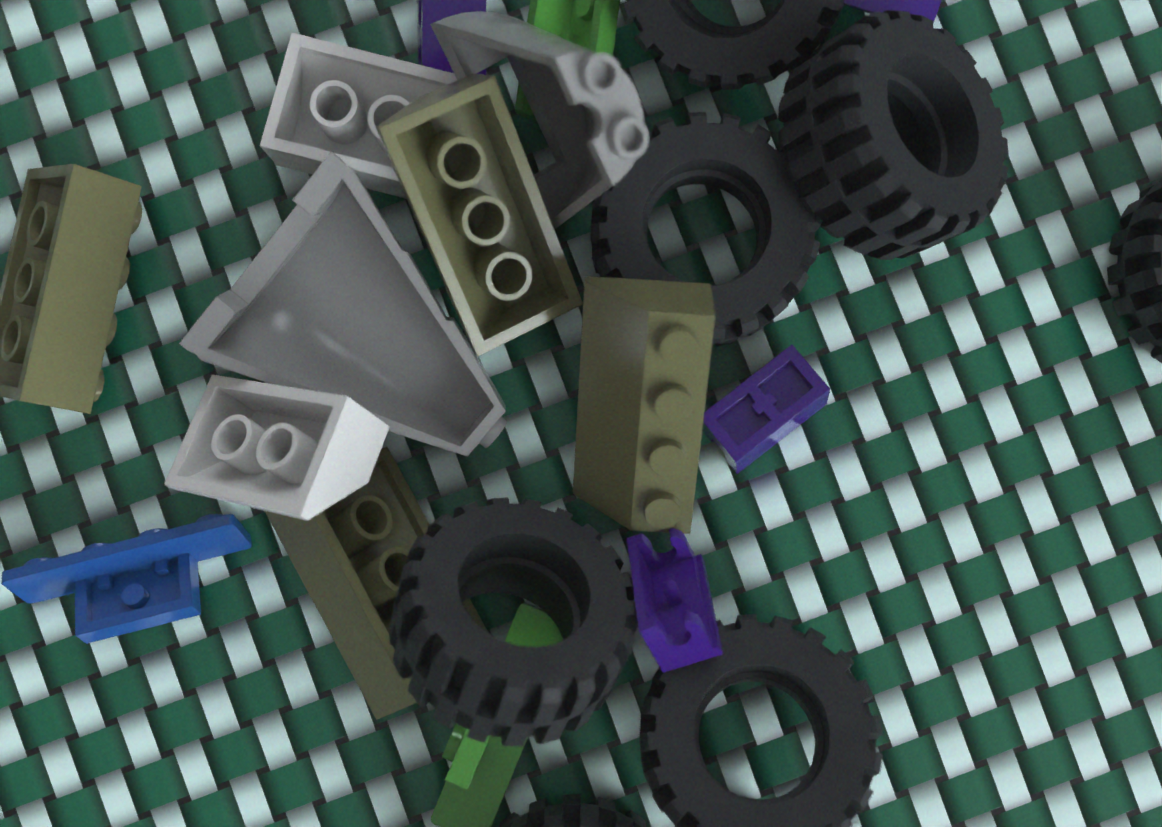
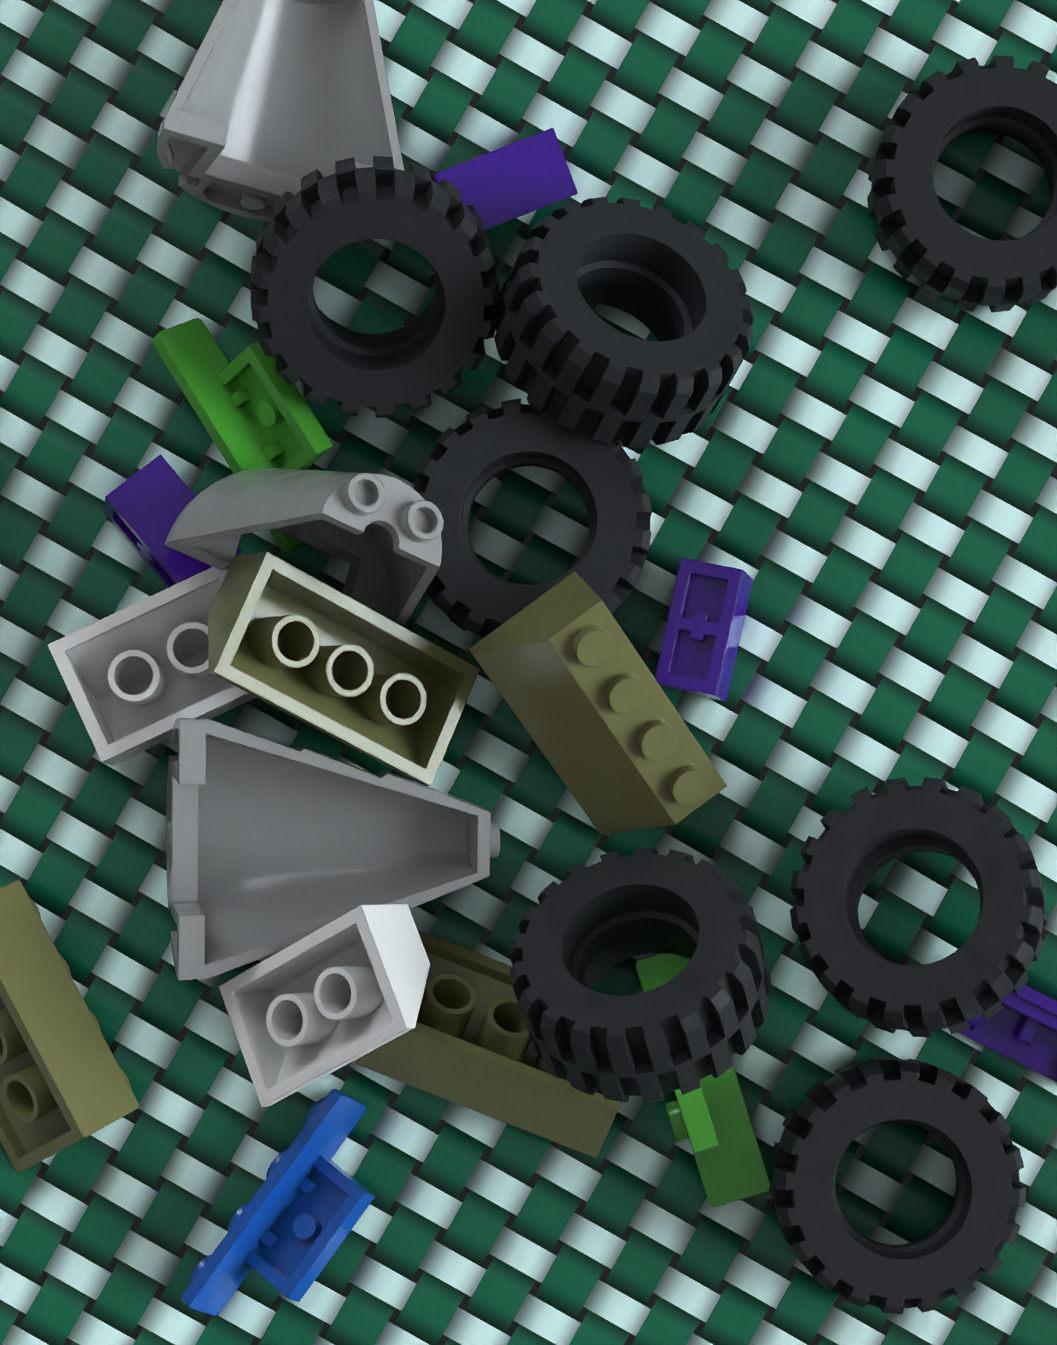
camera: 40 degrees left, 0 degrees up
dark purple hinge [627,528,723,673] -> none

